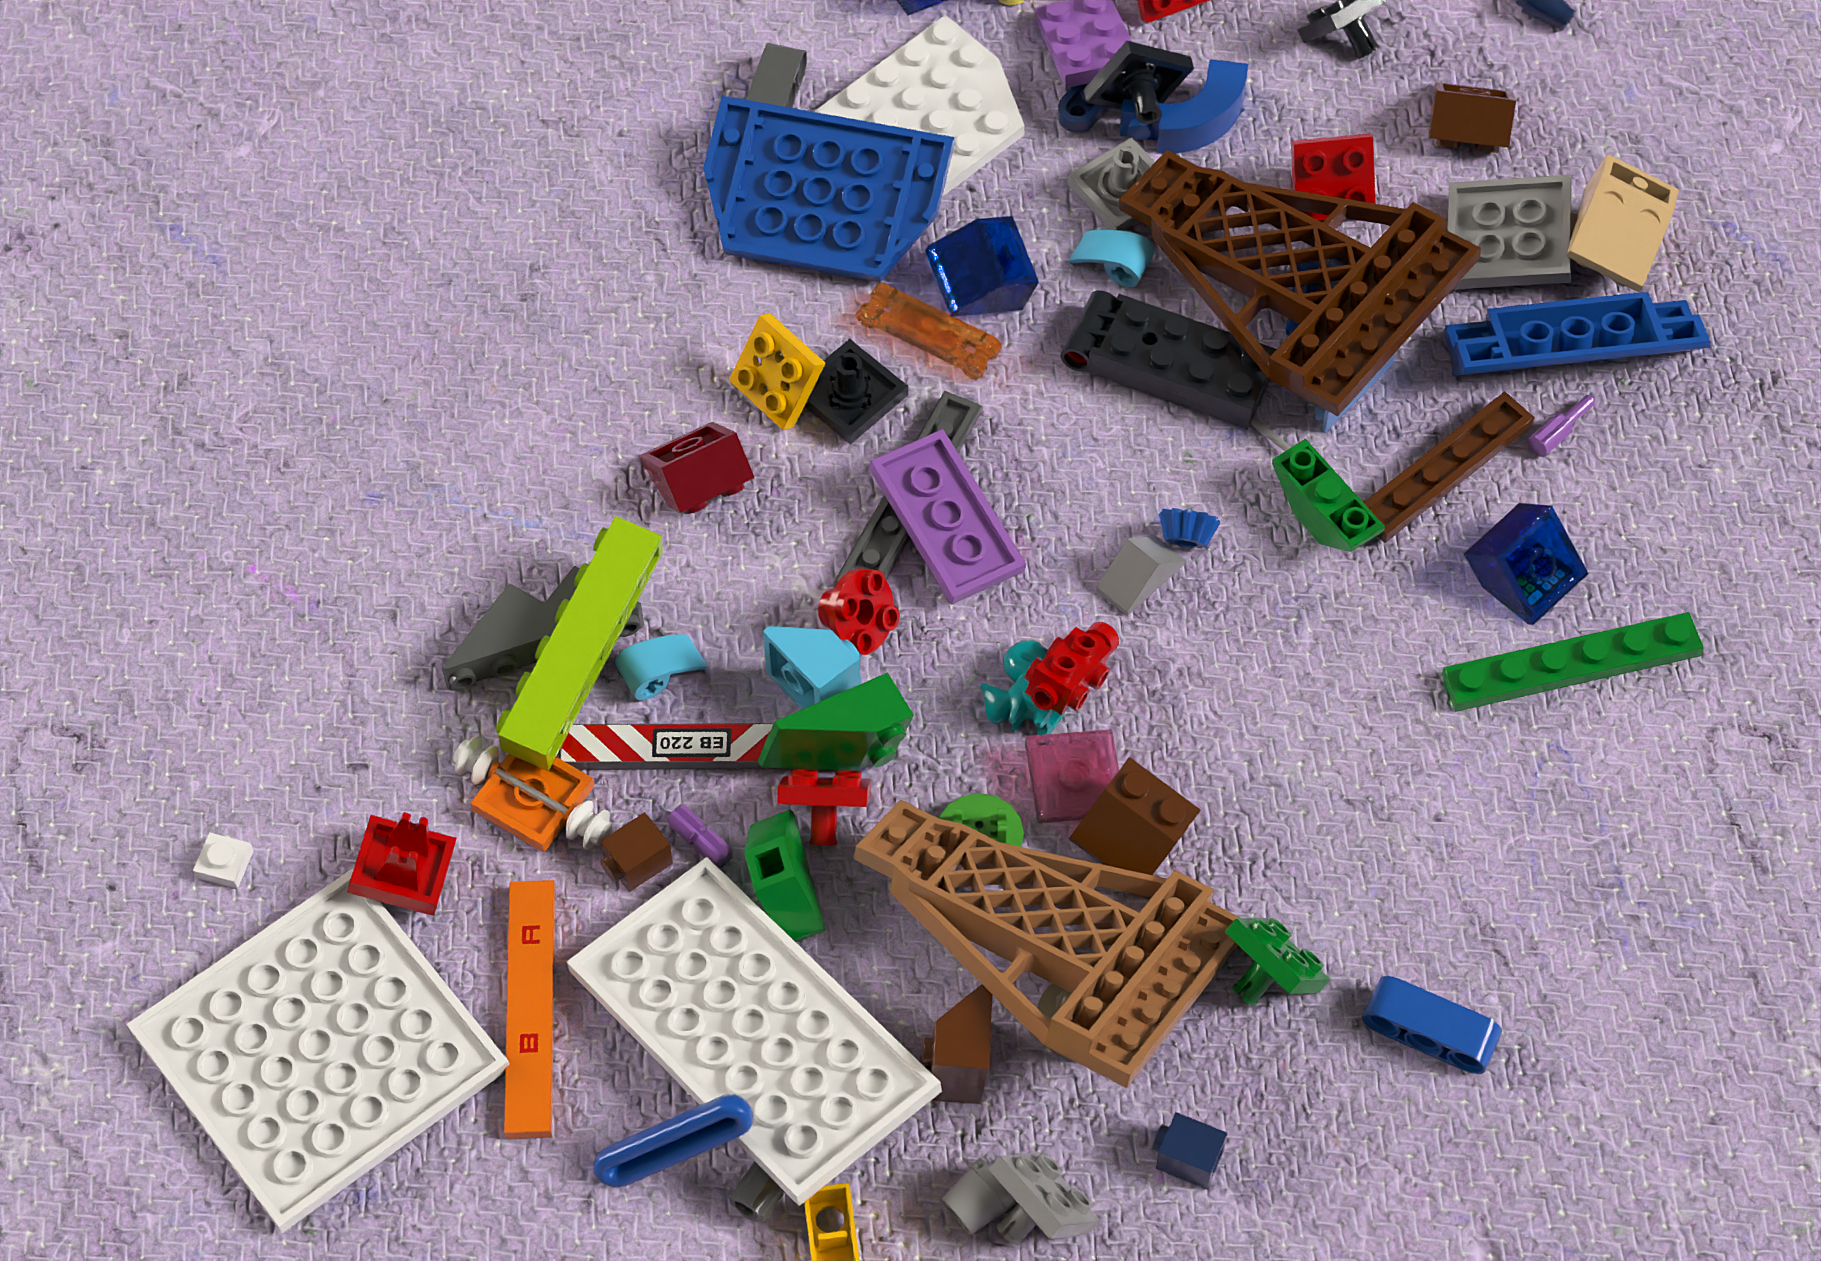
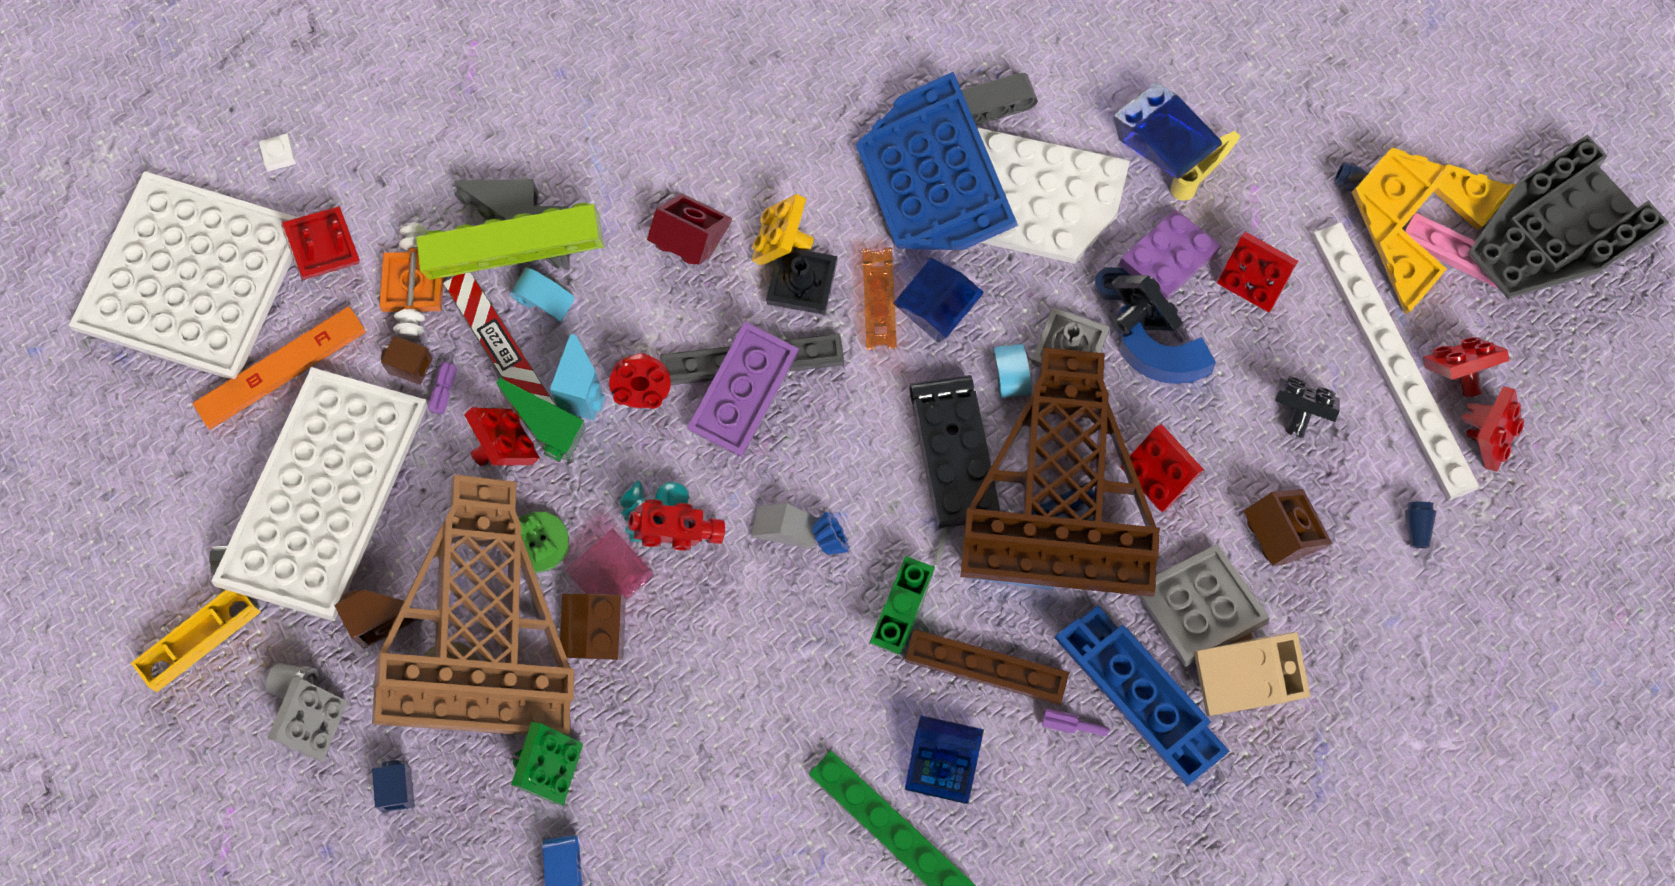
camera: 60 degrees right, 10 degrees up
blue piece [593,1094,753,1187] -> none
green slope [744,809,826,942] -> none

